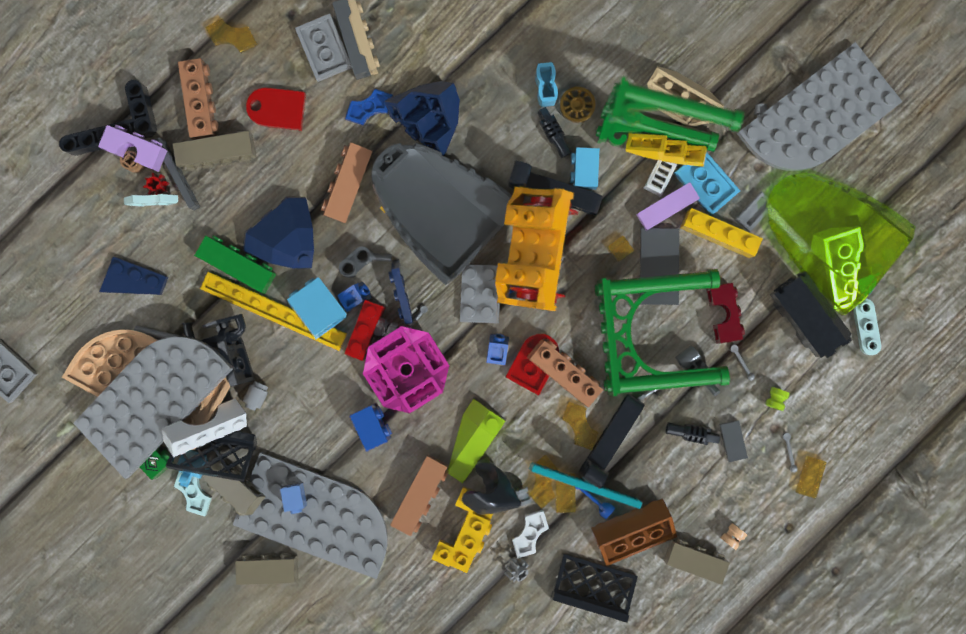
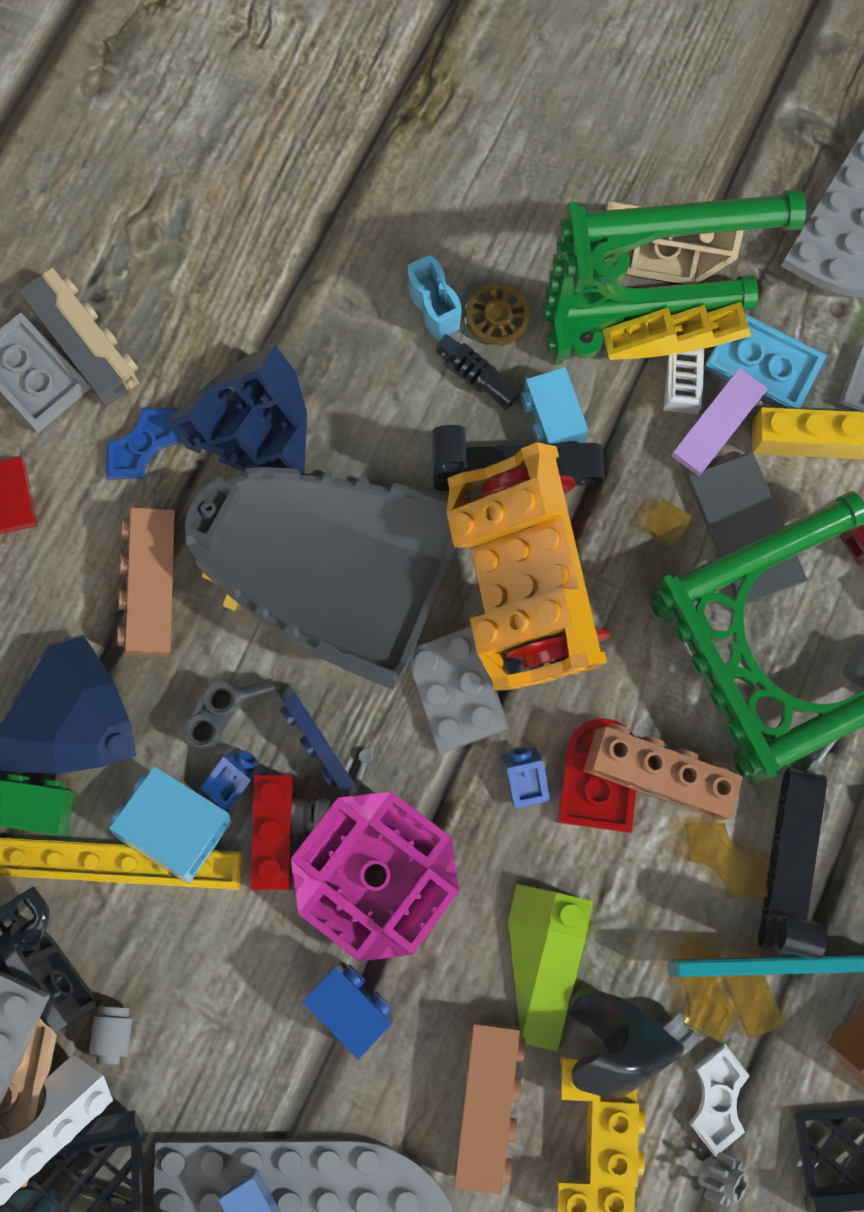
camera: 25 degrees left, 10 degrees down
blue hinge [574,486,615,520] -> none

